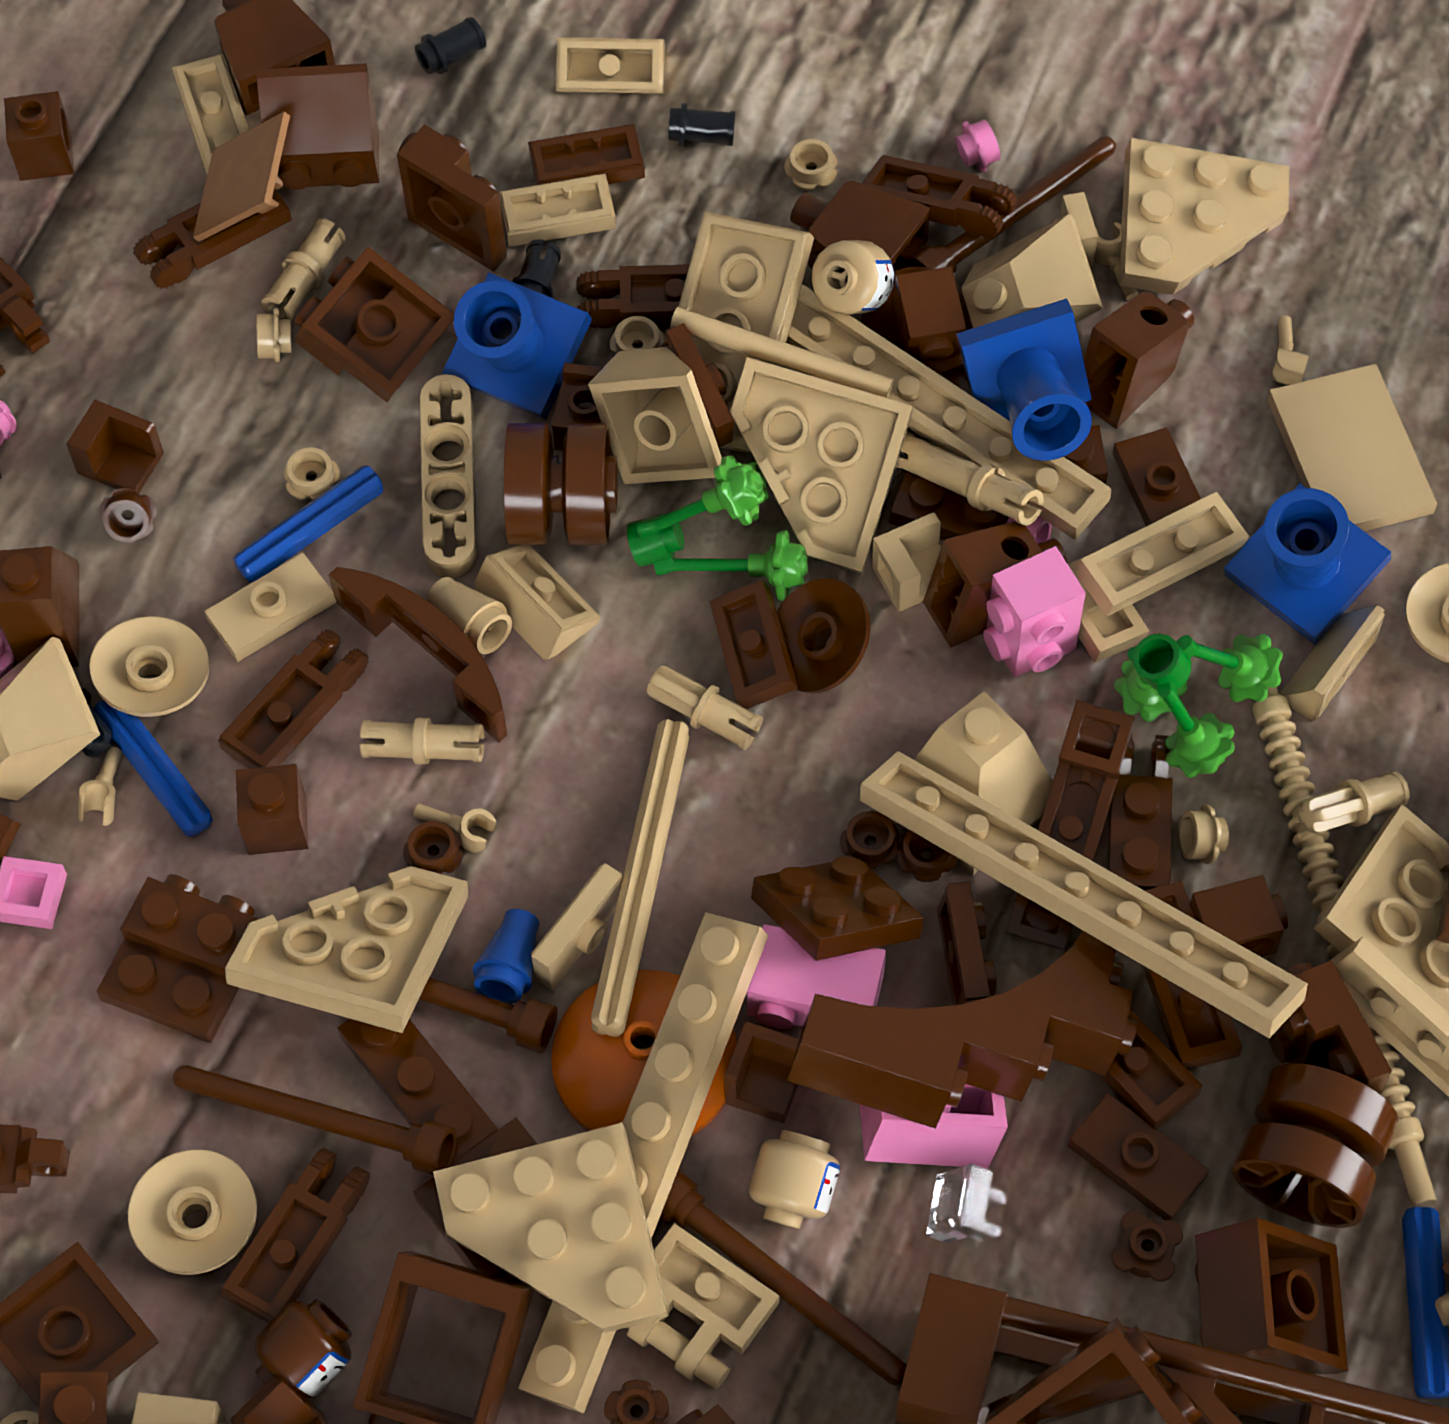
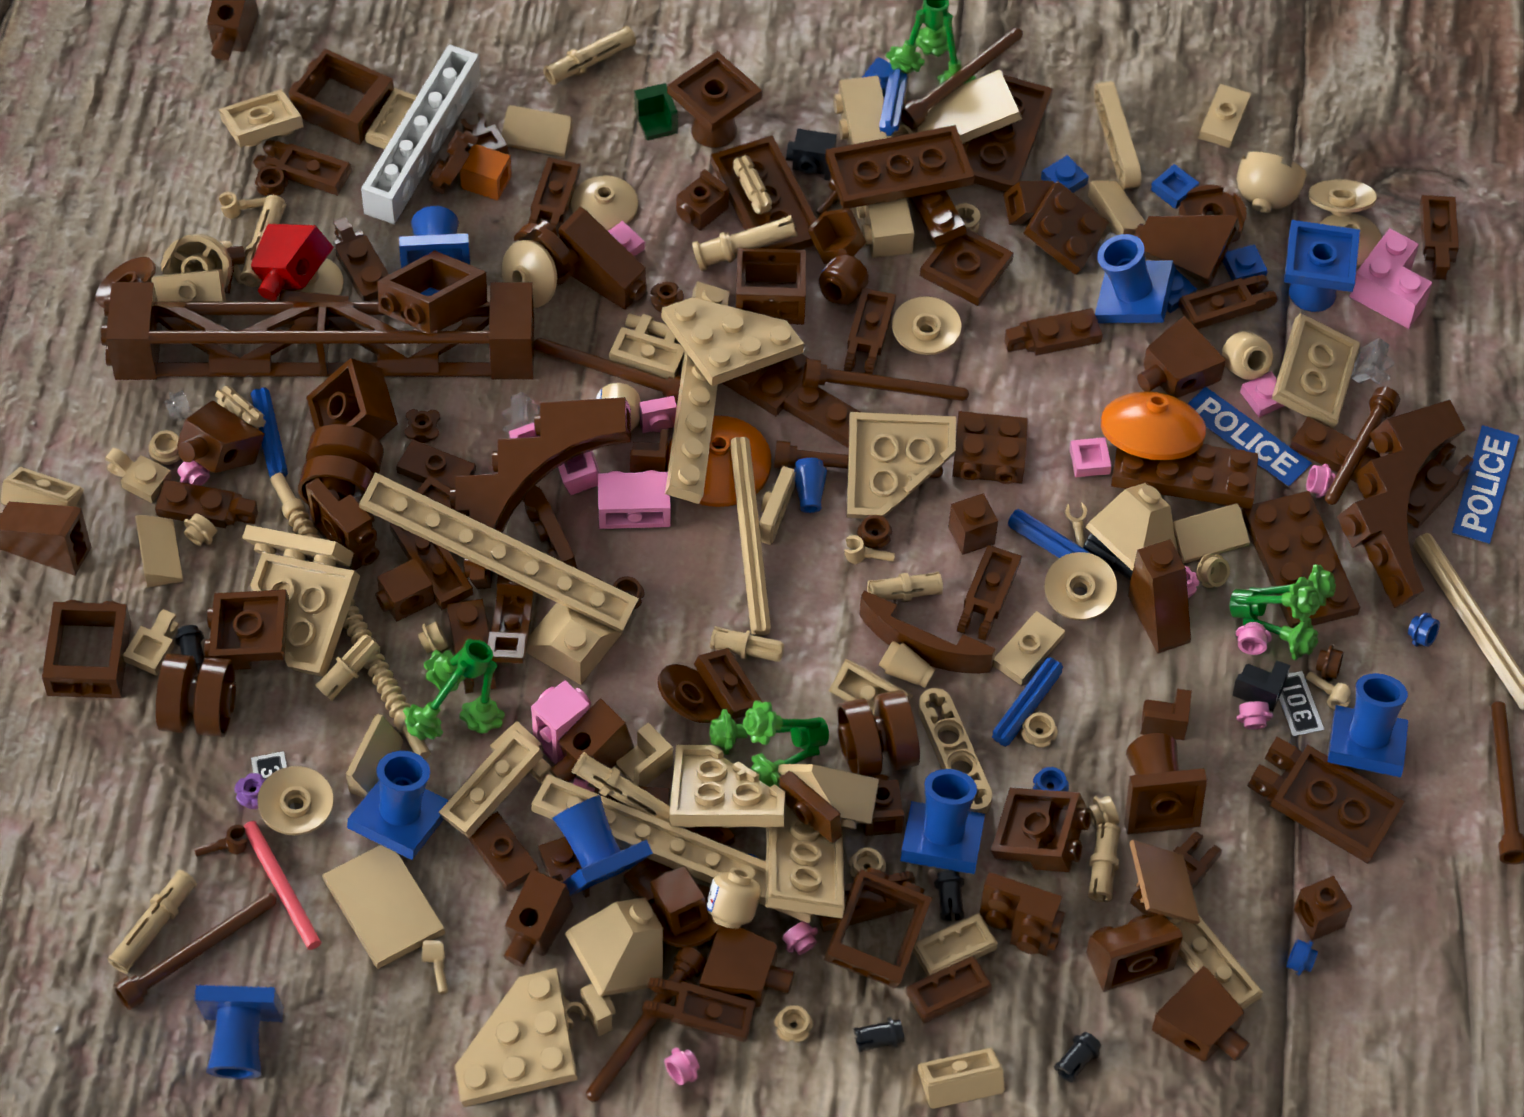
camera: 160 degrees right, 5 degrees down
reddish brown plate [99,487,157,543] -> none
tan bar [670,307,894,398] -> none
reddish brown plate [751,856,924,961] -> none
none -> bright pink plate [639,396,677,433]
none -> reddish brown window [823,868,932,989]
none -> blue plate [1033,767,1069,792]
none -> reddish brown plant [1124,733,1207,835]
none -> blue plate [1286,939,1318,975]

